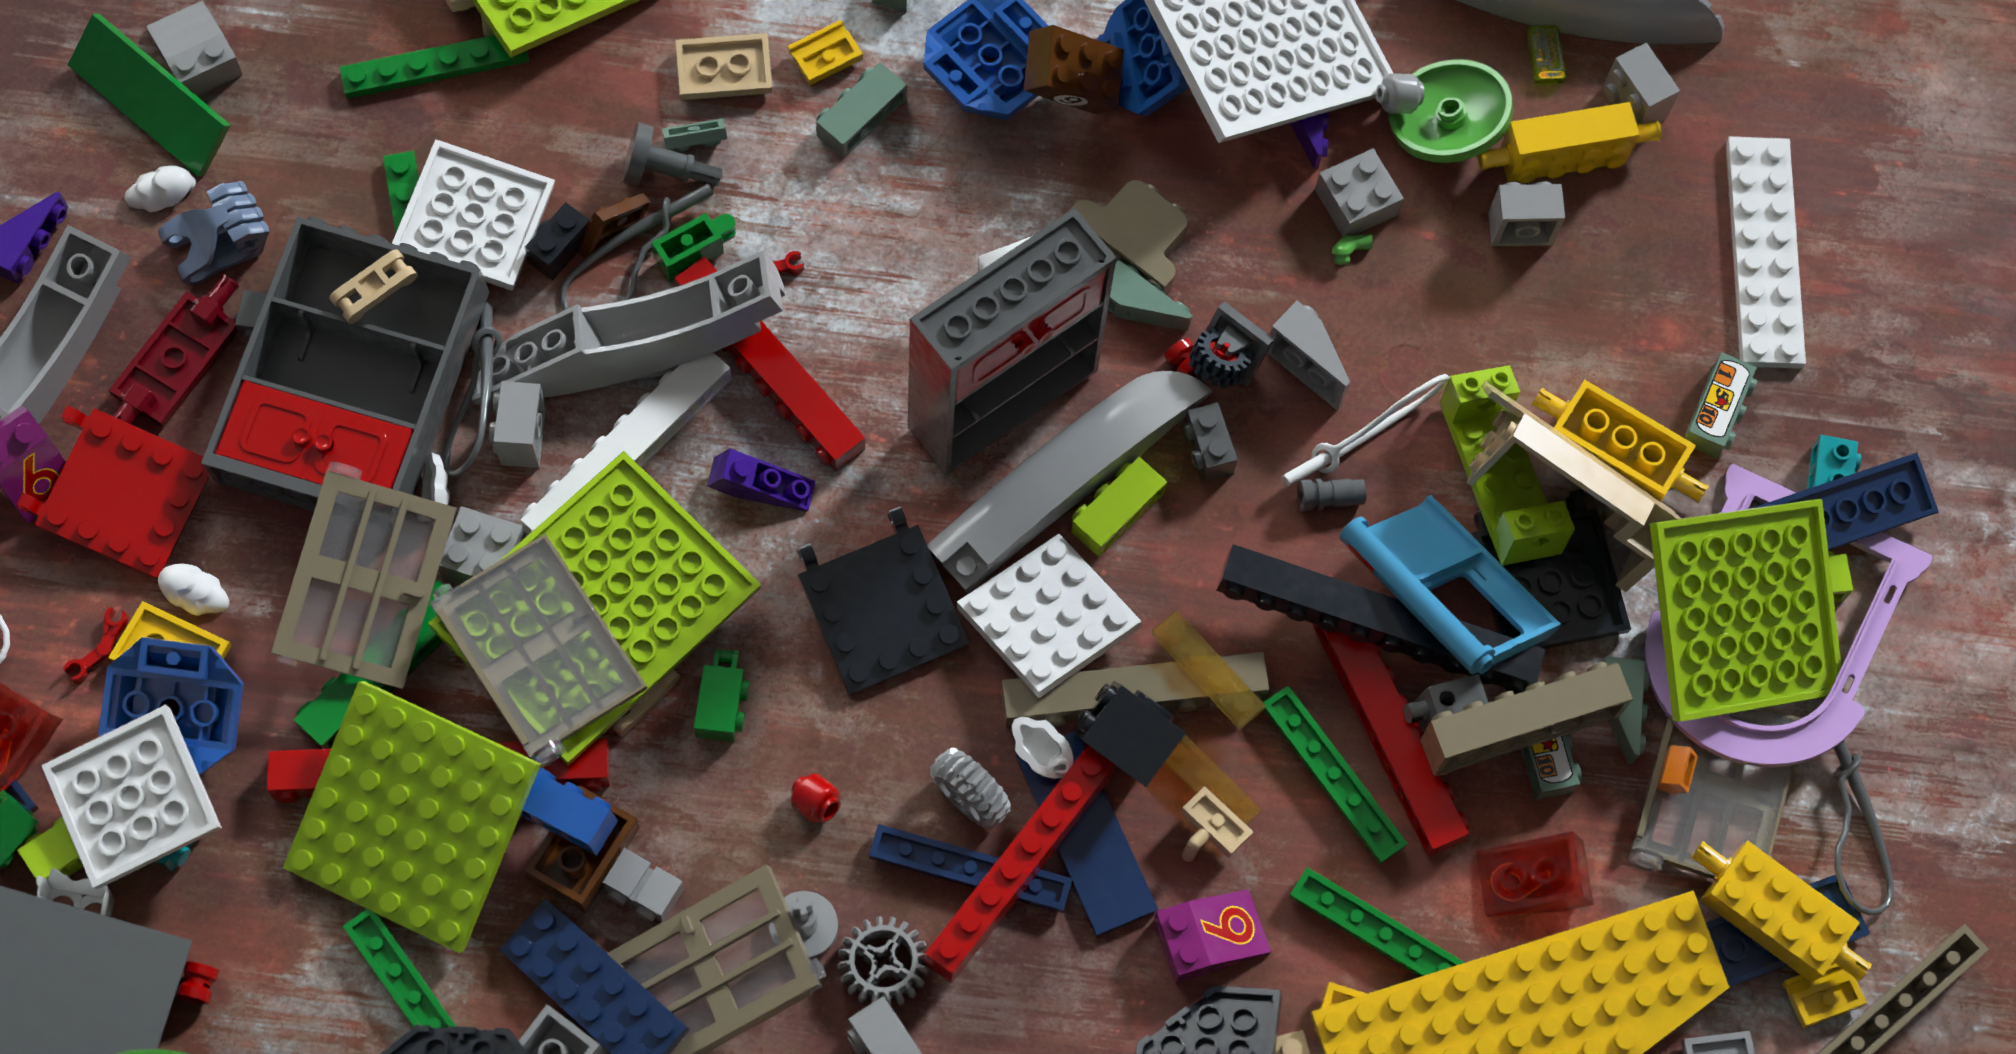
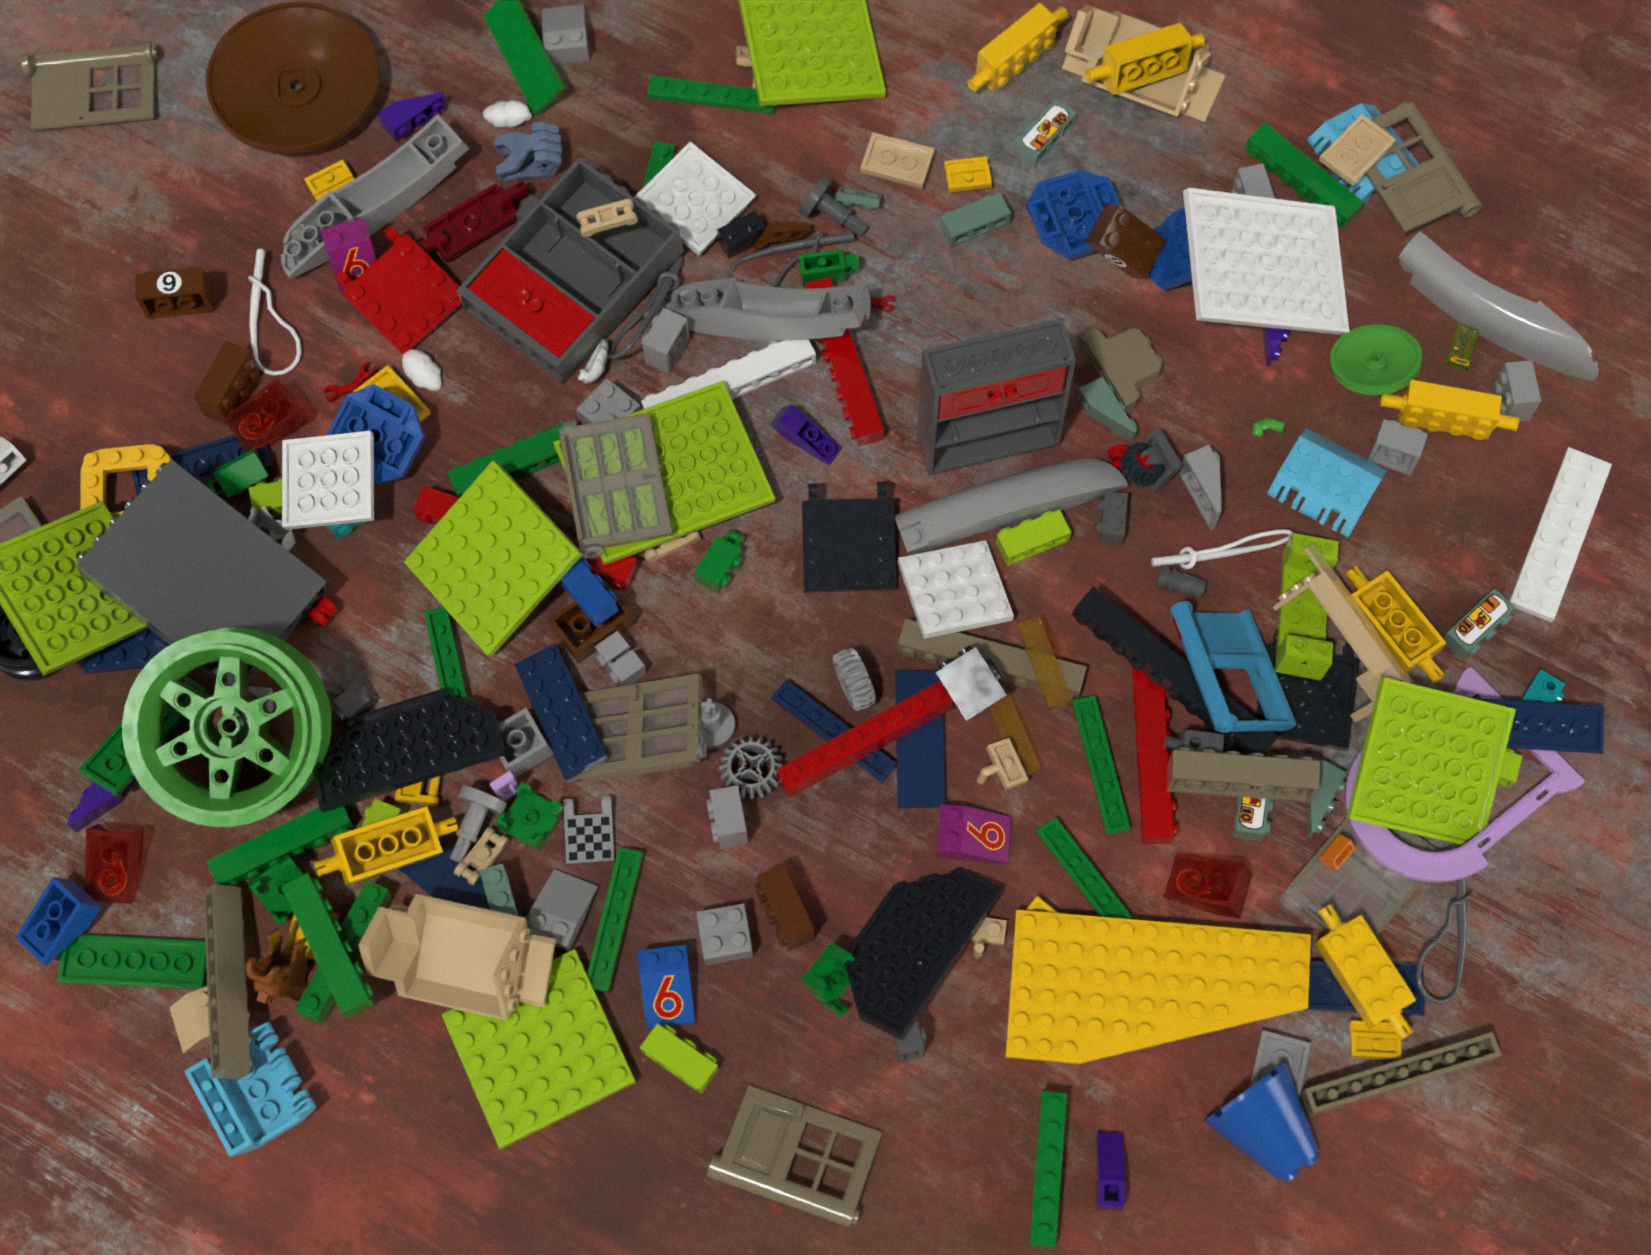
camera: 30 degrees right, 0 degrees up
door [271,462,456,690] -> none
red head [791,773,841,823] -> none
white arm [1012,717,1073,779] -> none
light grey piece [1315,148,1404,237] -> none
light grey head [1376,73,1424,114] -> none
none -> medium azure slope [1267,428,1387,538]

